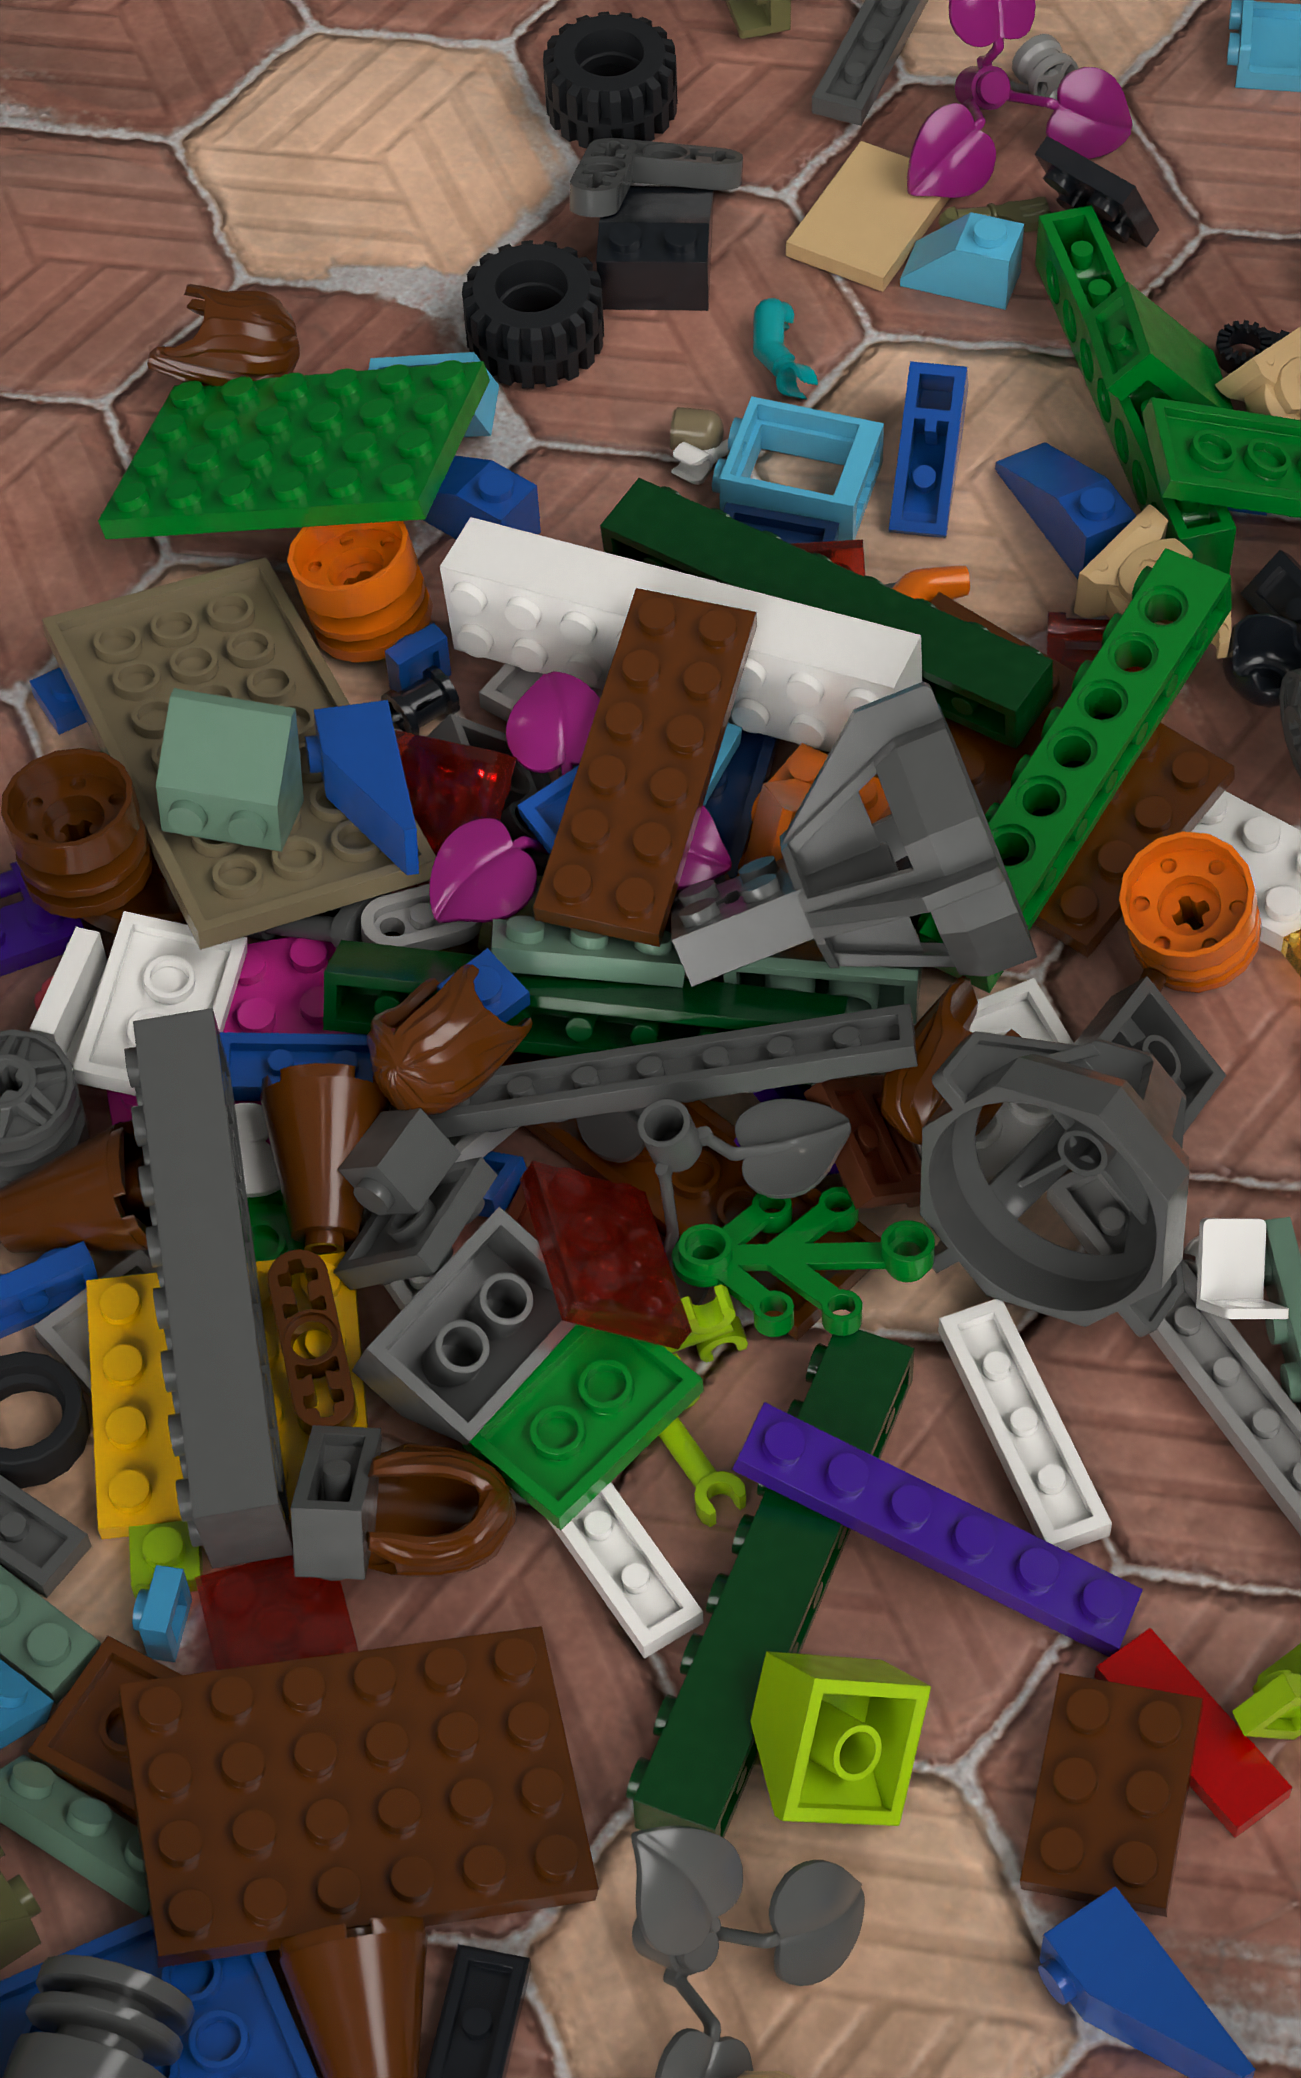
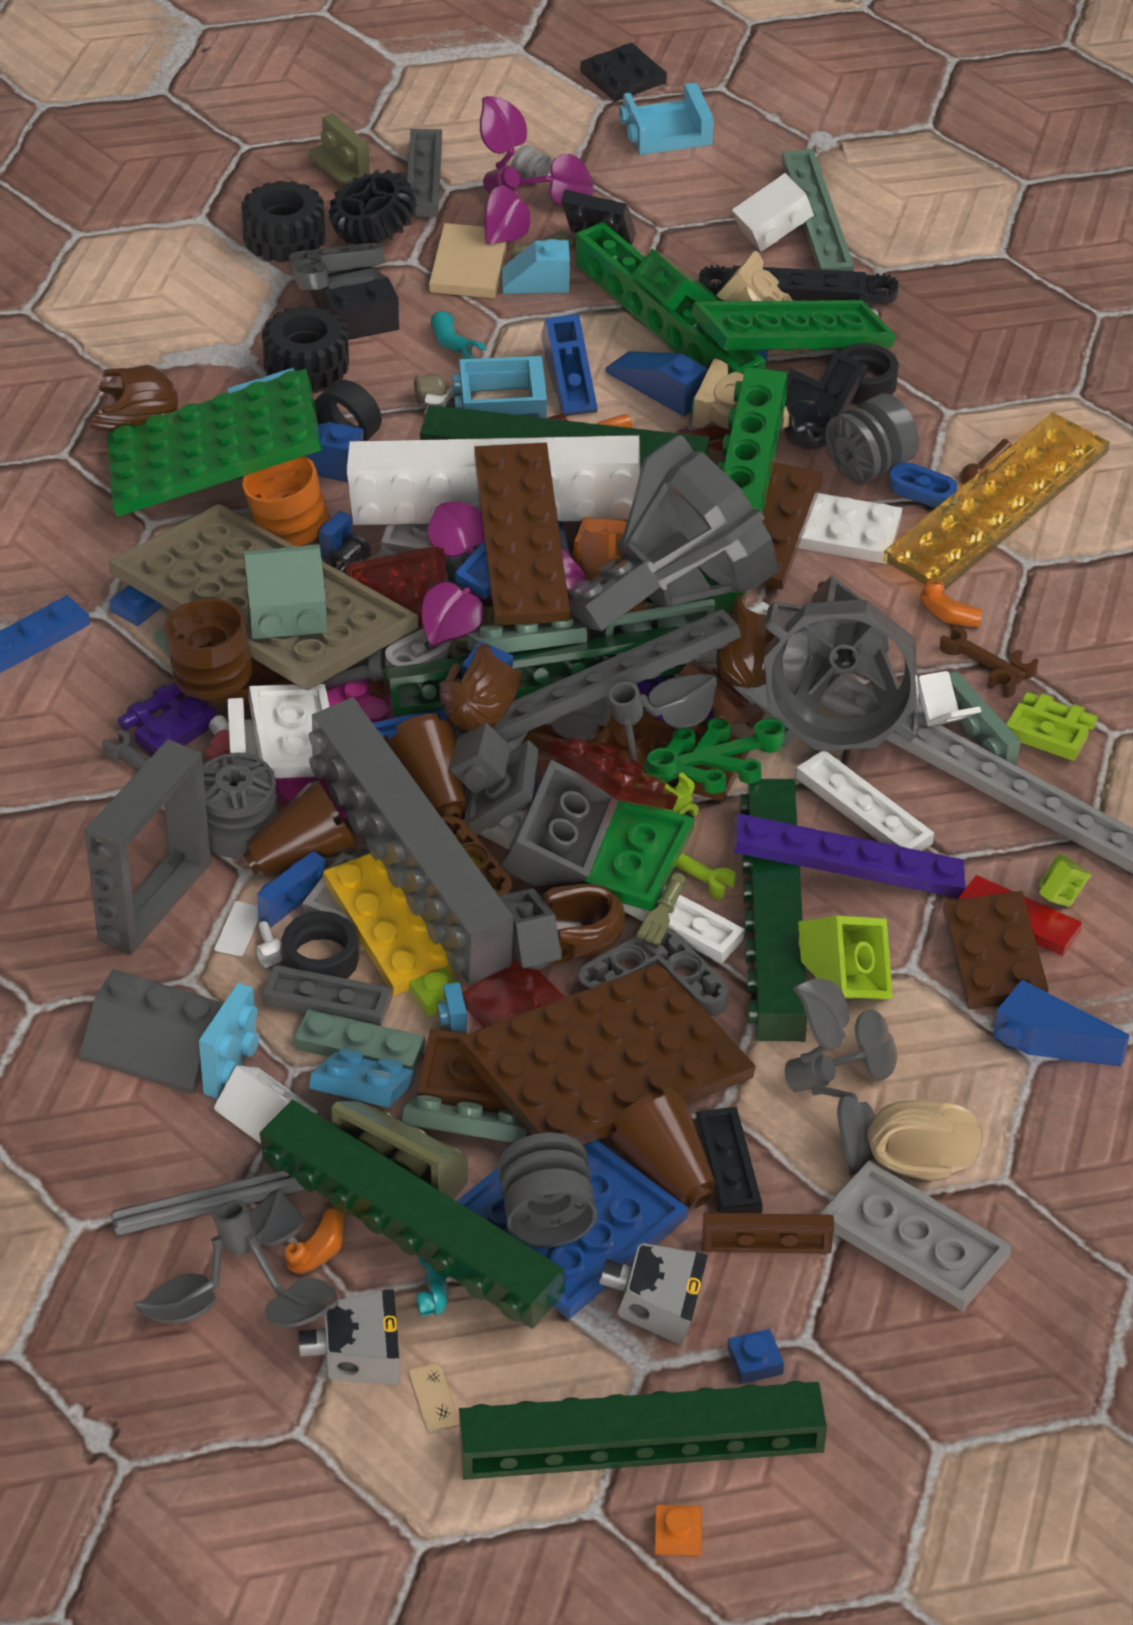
camera: 25 degrees left, 10 degrees down
blue slope [305,700,419,875] -> none
orange wheel [1119,831,1262,993] -> none
none -> black tyre [314,379,382,441]
none -> black gear [328,169,417,245]
none -> dark grey beam [578,928,729,1016]
none -> olive piece [637,873,686,946]

